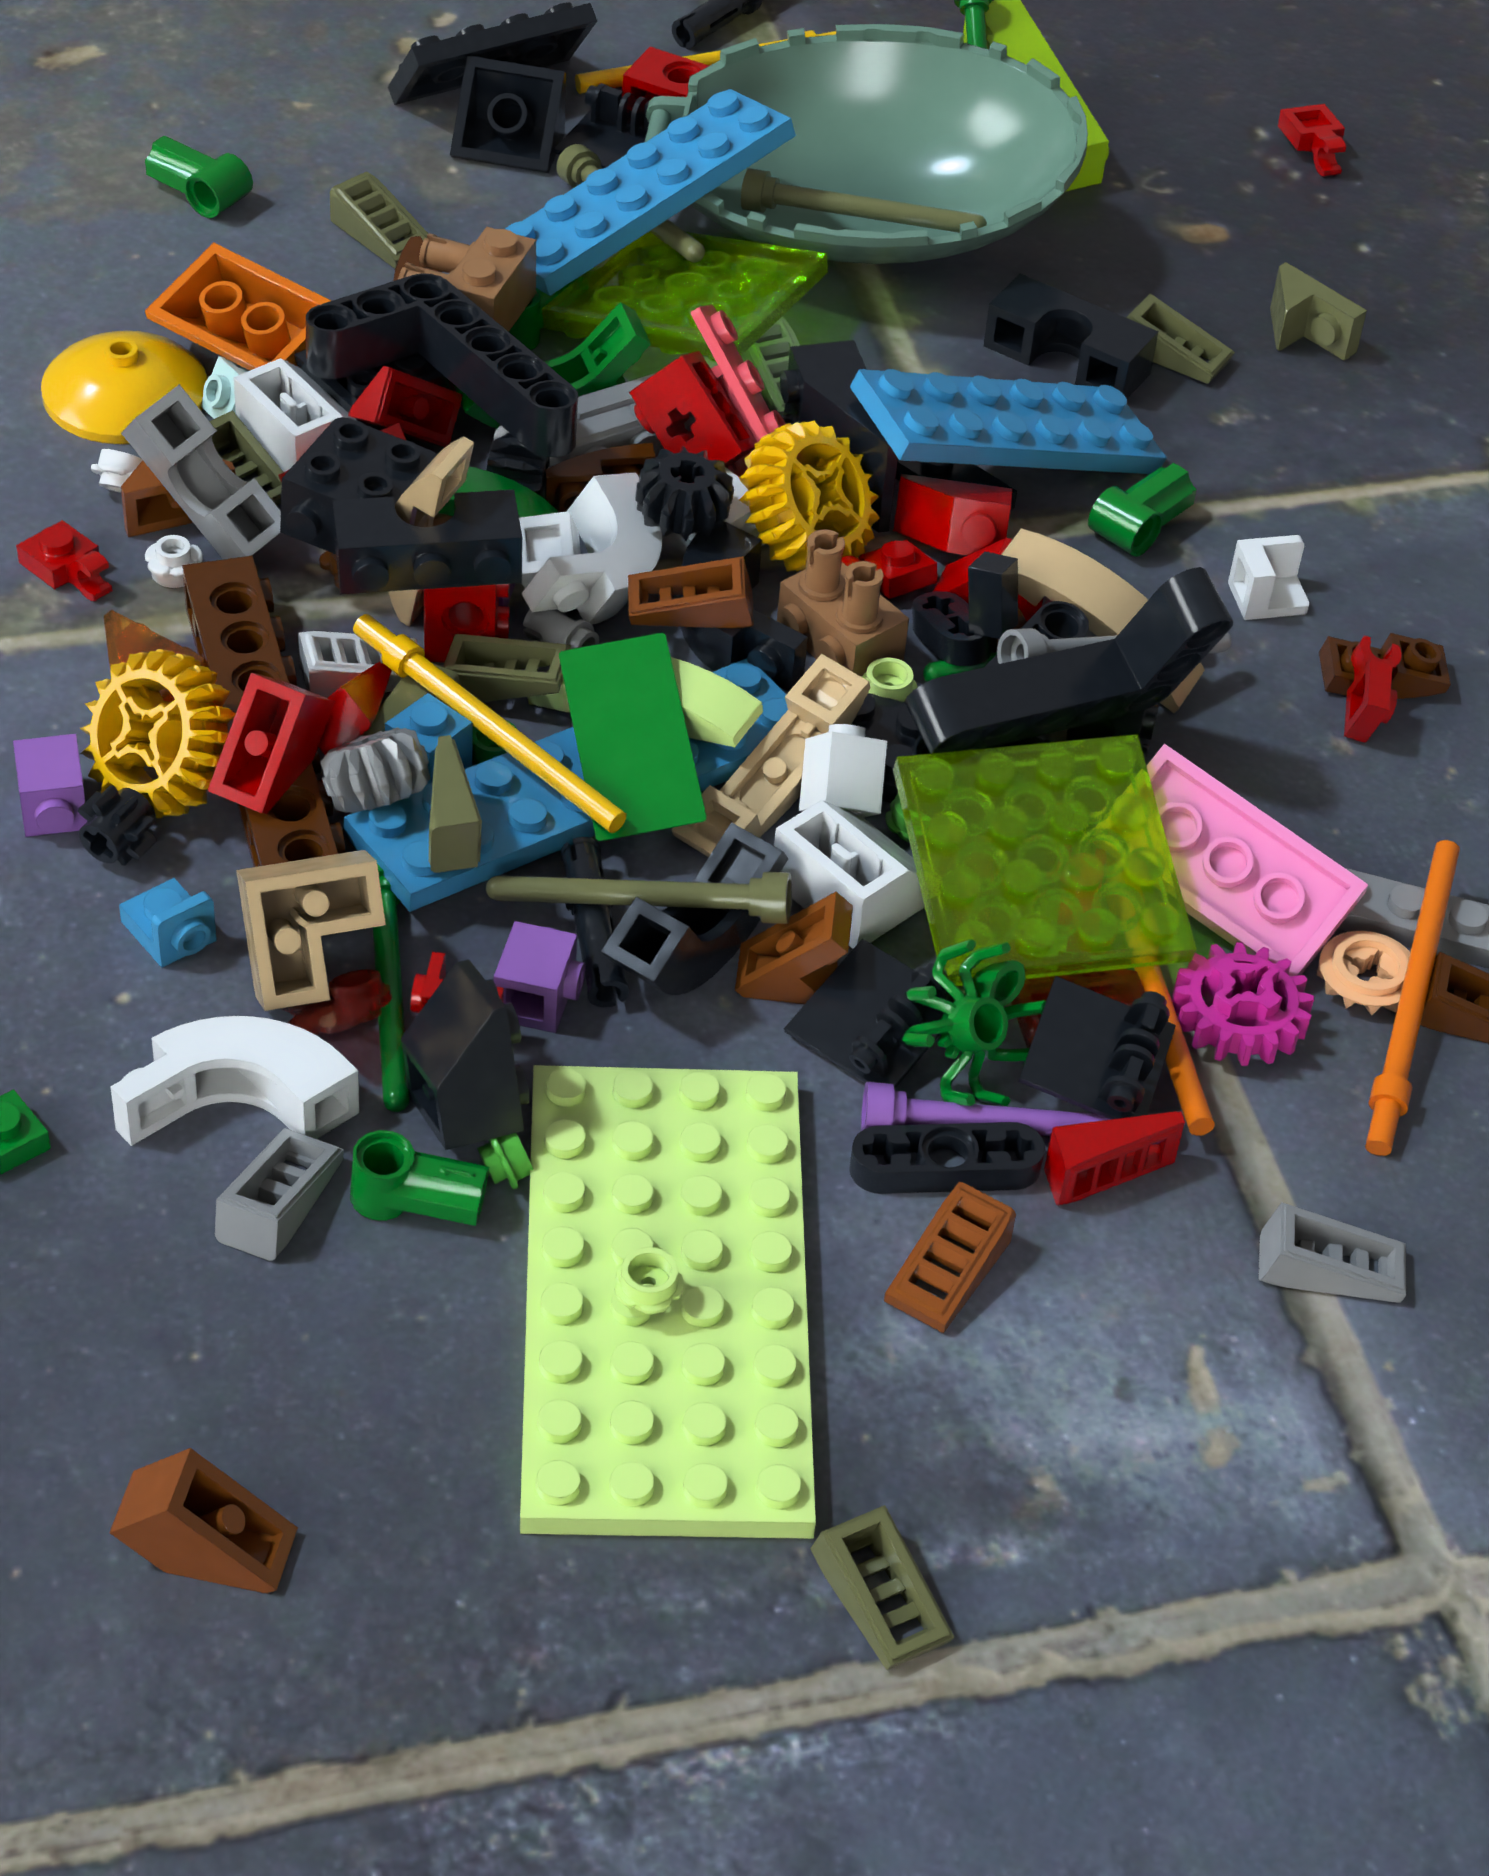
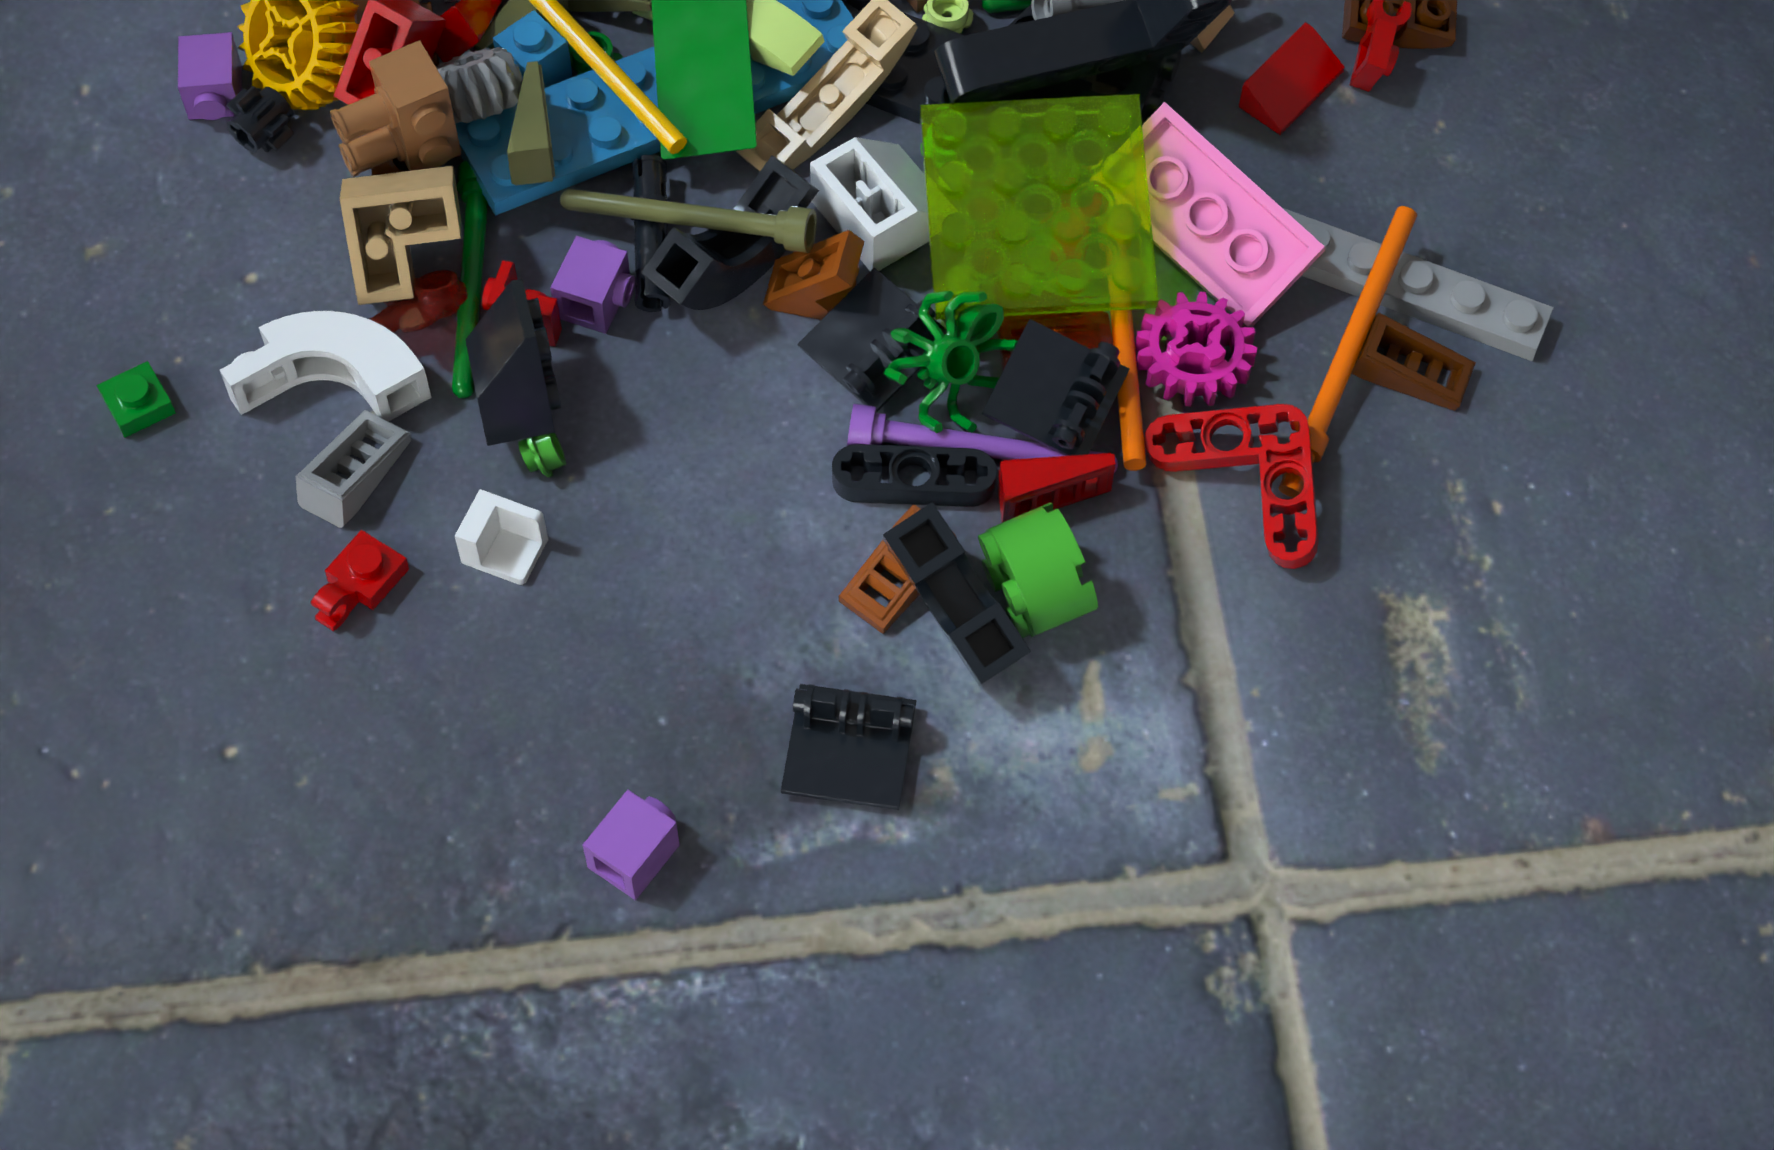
camera: 10 degrees right, 15 degrees up
dark orange slope [110,1448,298,1594] -> none
dark azure bracket [119,878,217,968] -> none
green piece [350,1130,490,1226] -> none
yellowish green plate [520,1065,816,1539] -> none
yellowish green plate [614,1247,684,1314] -> none
white brick [799,724,887,818] -> none
olive slope [810,1505,954,1670] -> none
light grey slope [1258,1202,1406,1303] -> none
light nougat gear [1317,931,1410,1016] -> none
none -> red plate [311,530,409,631]
none -> medium nougat brick [330,40,461,177]
none -> white panel [455,489,548,585]
none -> medium lavender brick [583,789,680,901]
none -> black hinge [781,684,917,810]
none -> black arch [883,502,1031,686]
none -> bright green brick [978,503,1098,638]
none -> red beam [1144,404,1319,569]
none -> red slope [1239,22,1345,135]

